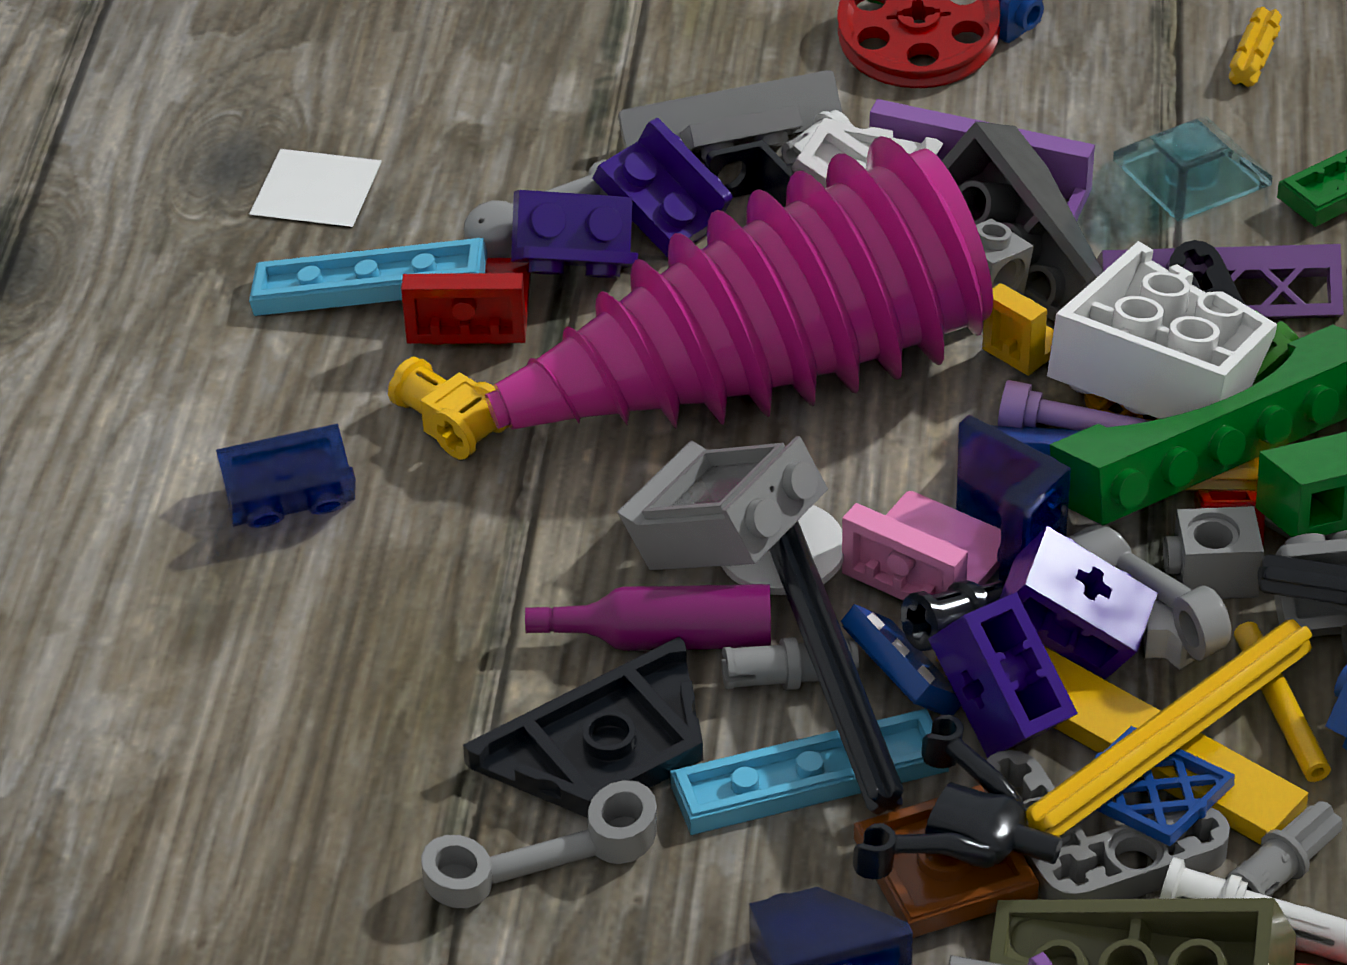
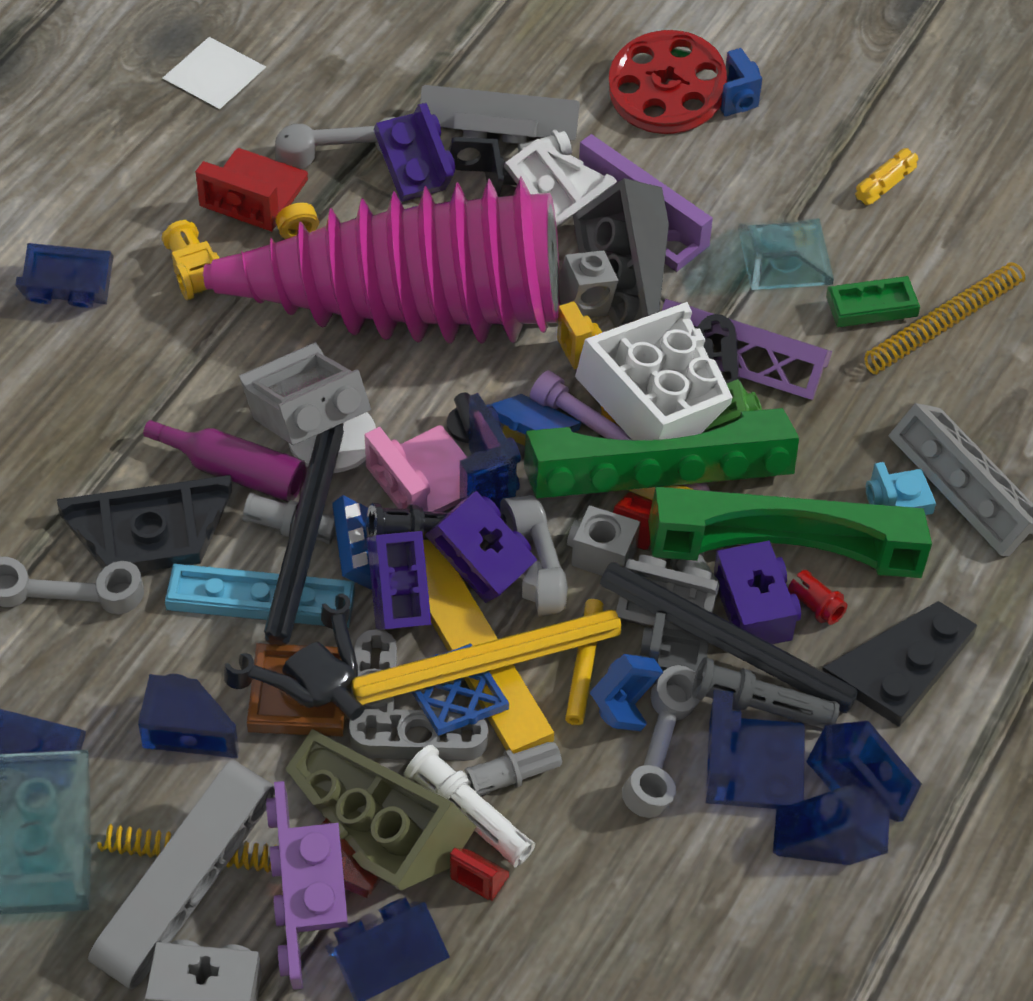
camera: 20 degrees right, 10 degrees up
medium azure tile [249,238,488,316] -> none
dark purple bracket [511,190,638,278] -> none
none -> yellow tile [275,203,319,239]
none -> black plate [447,392,490,443]

